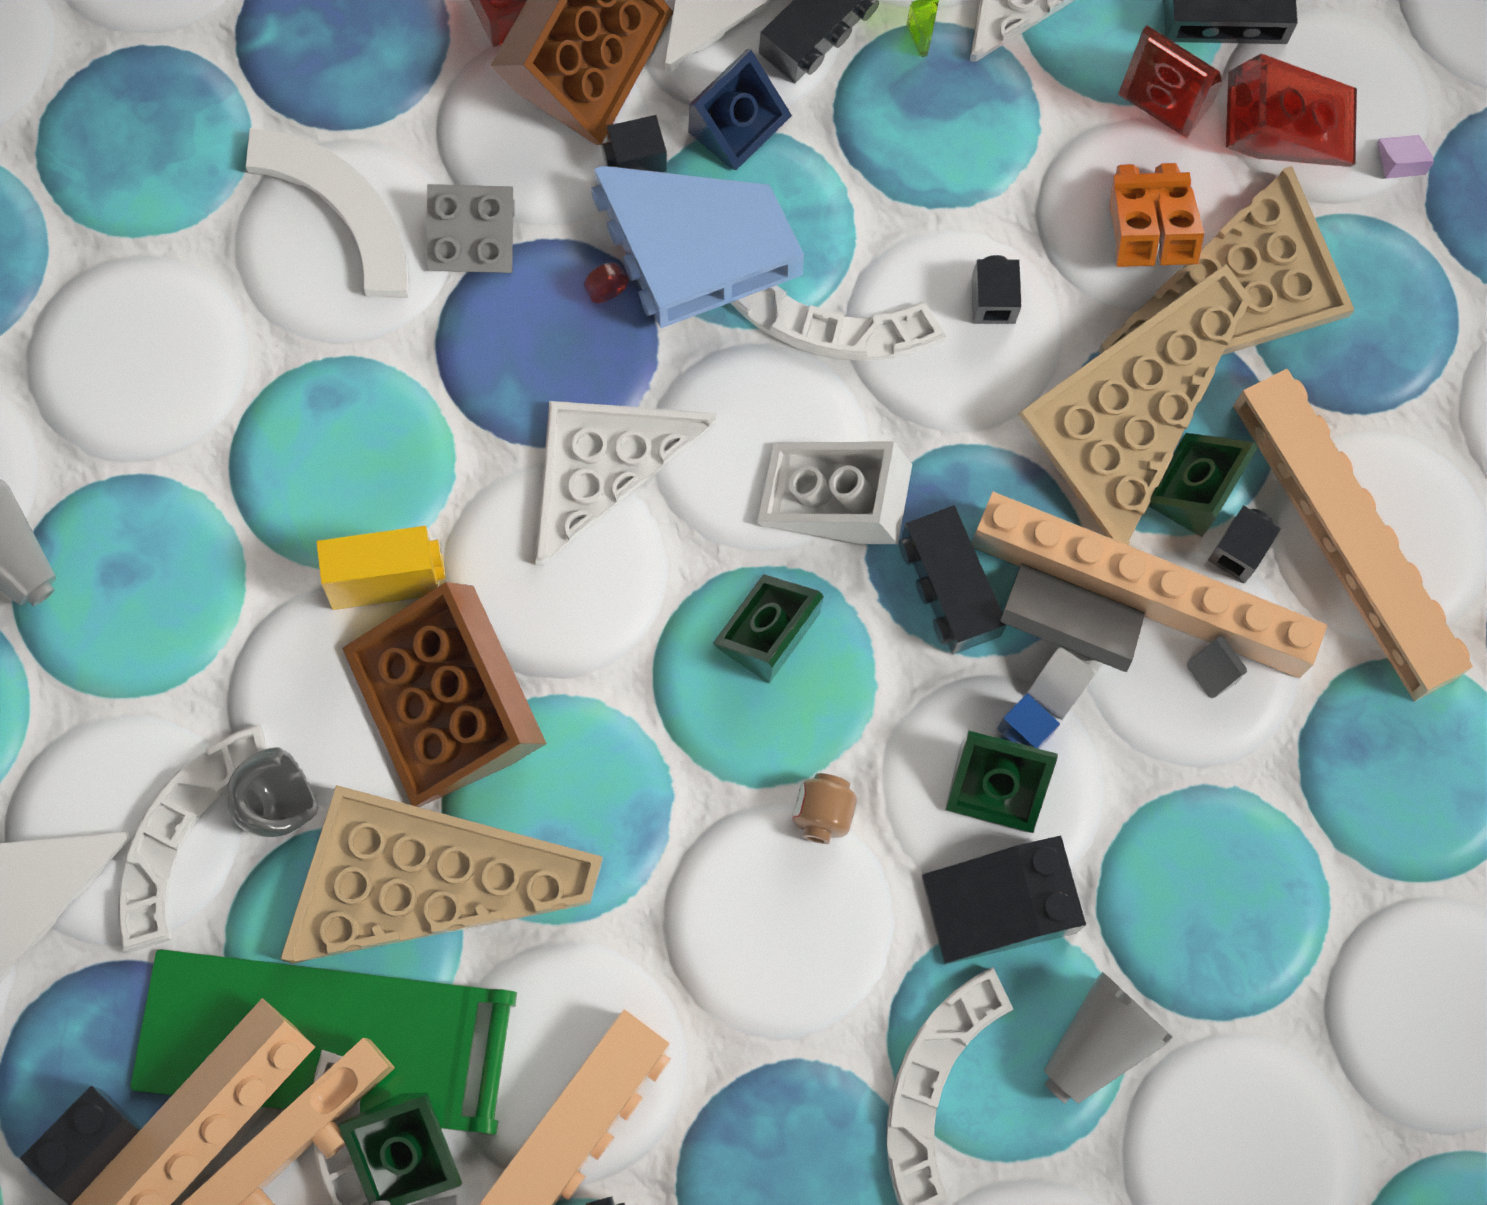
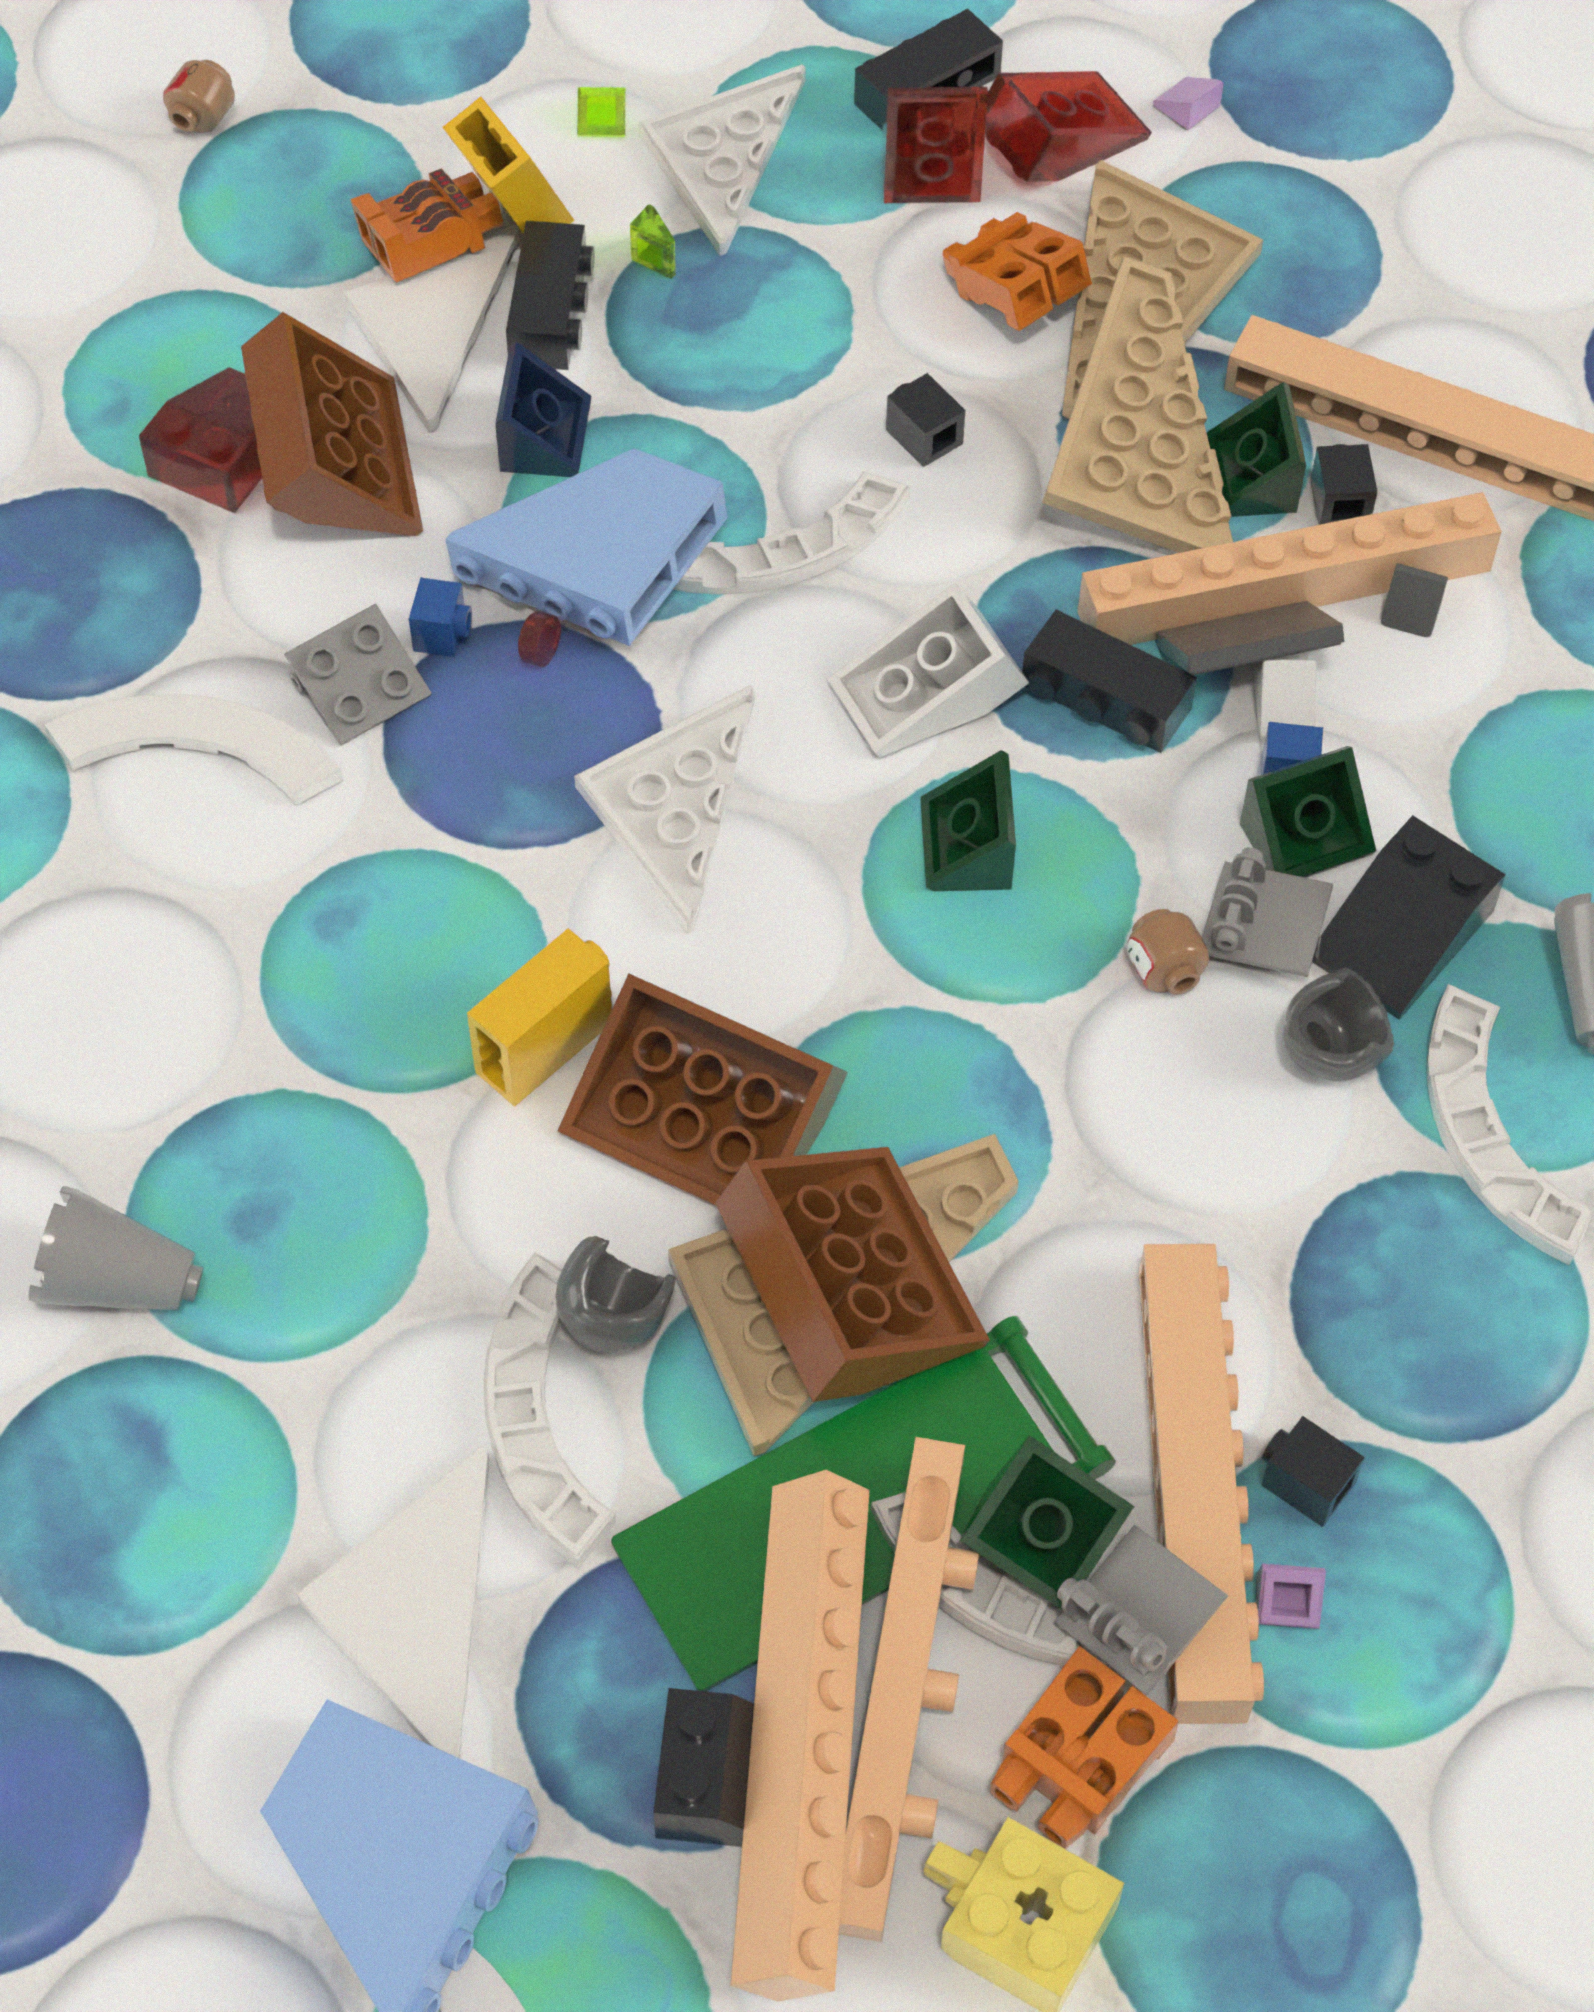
camera: 30 degrees left, 15 degrees down
black brick [601,115,667,172] -> none
none -> blue plate [408,577,472,657]
none -> dark orange slope [715,1147,990,1402]
none -> light grey hinge [1202,847,1333,977]
none -> dark grey piece [1284,968,1394,1082]

